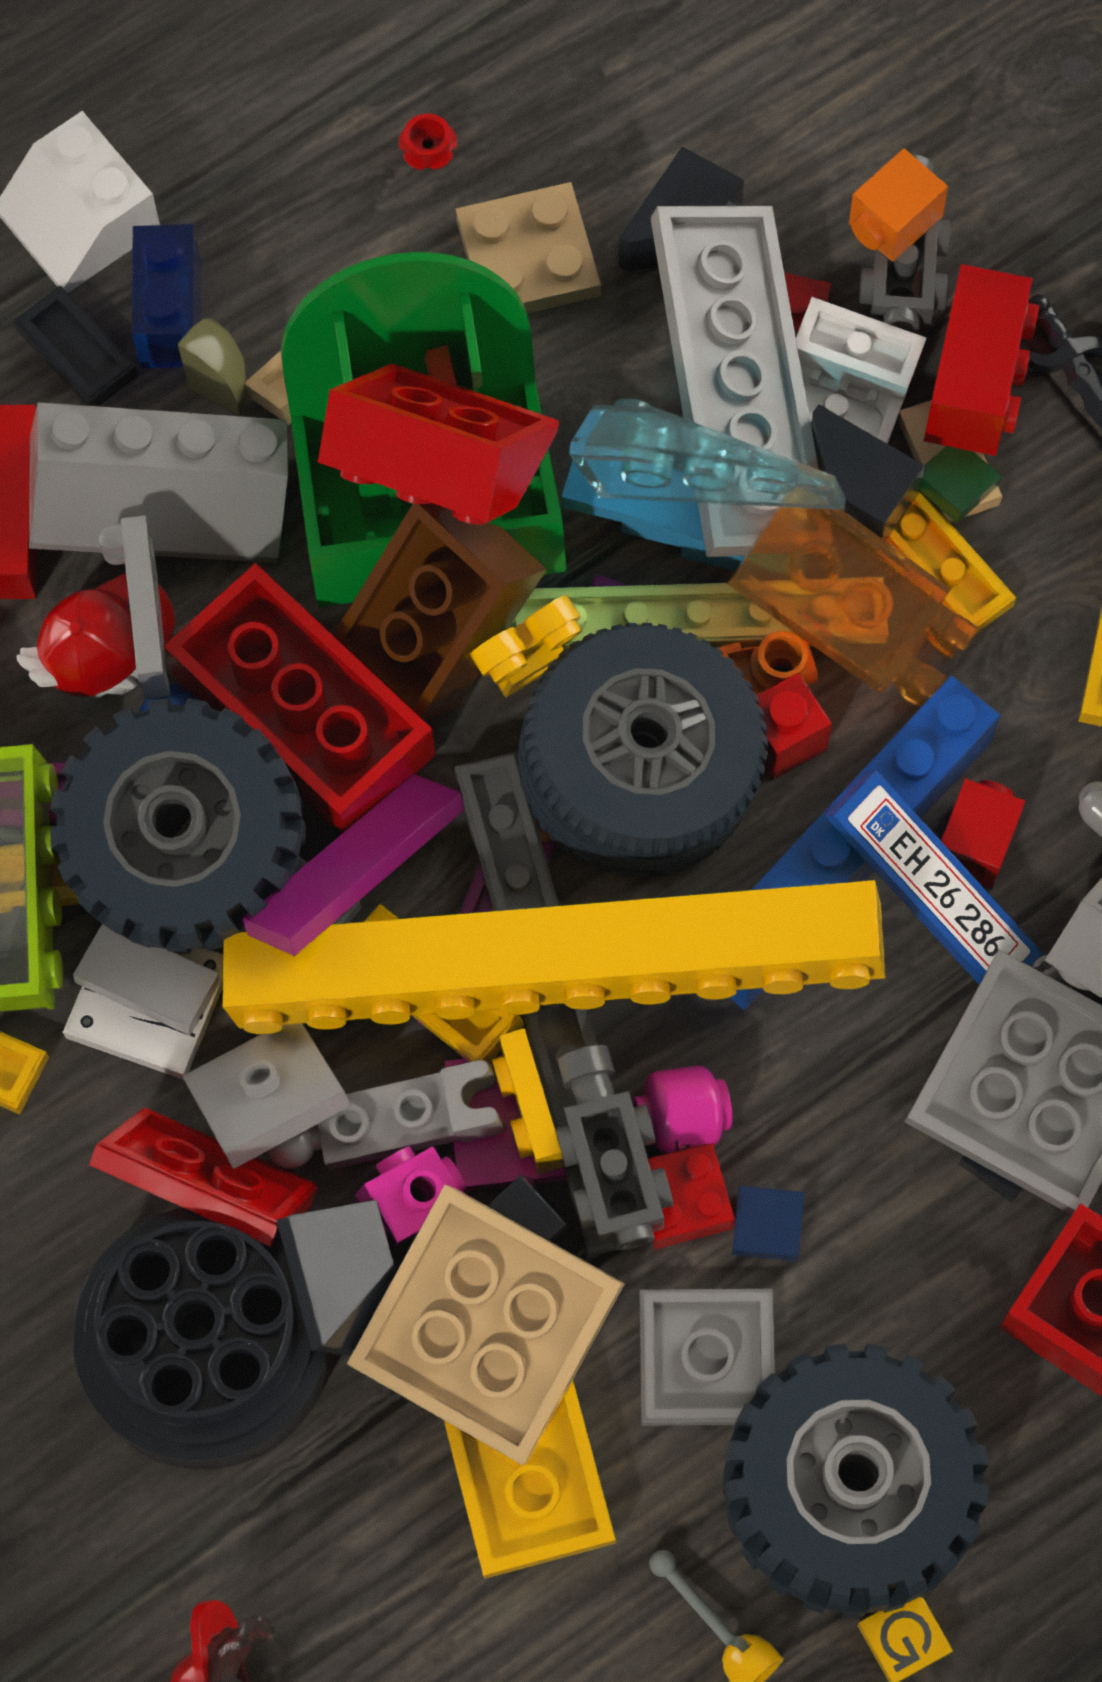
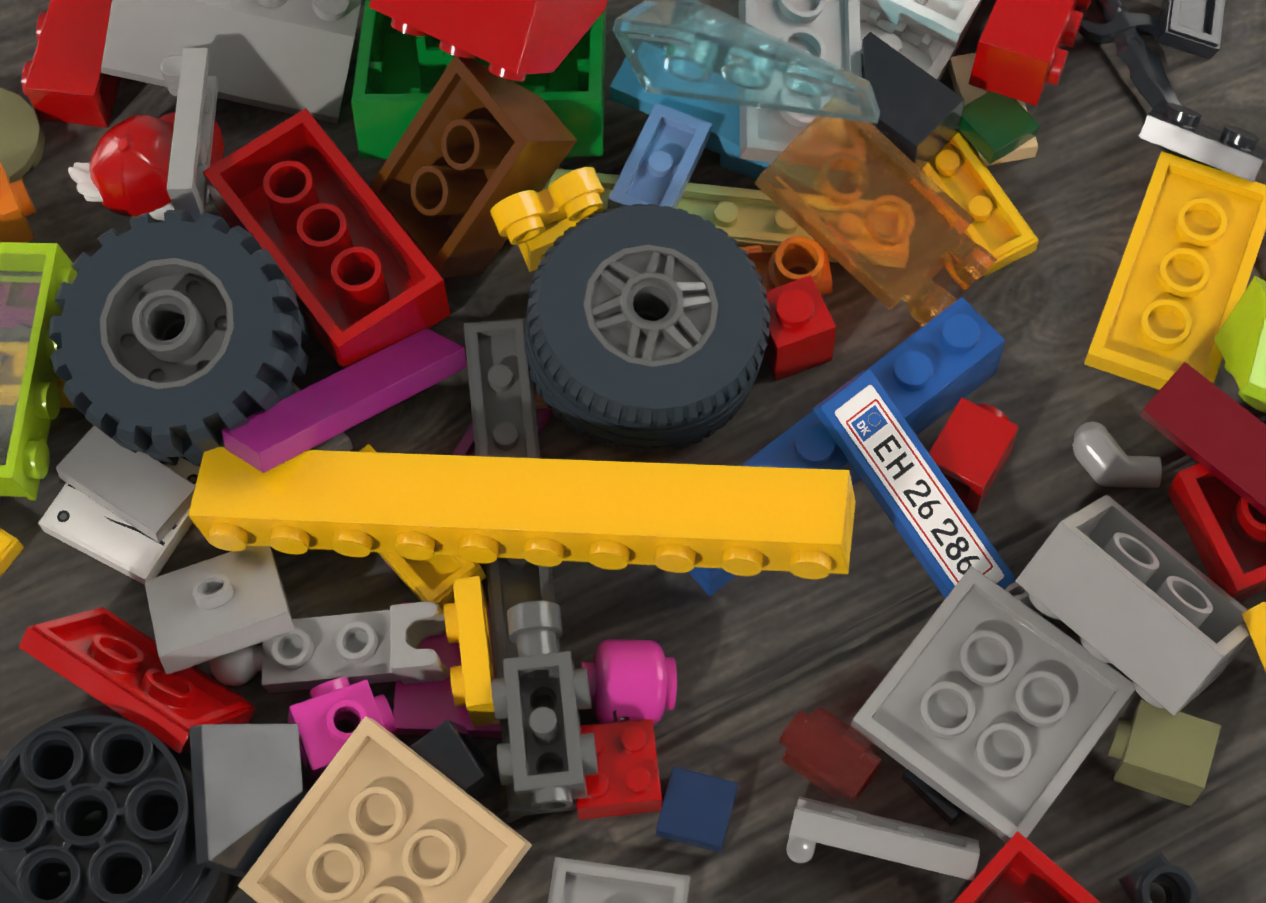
camera: 10 degrees right, 5 degrees down
none -> medium blue plate [607,102,712,209]
none -> clear red brick [779,706,884,803]
none -> light grey hinge [786,796,980,881]

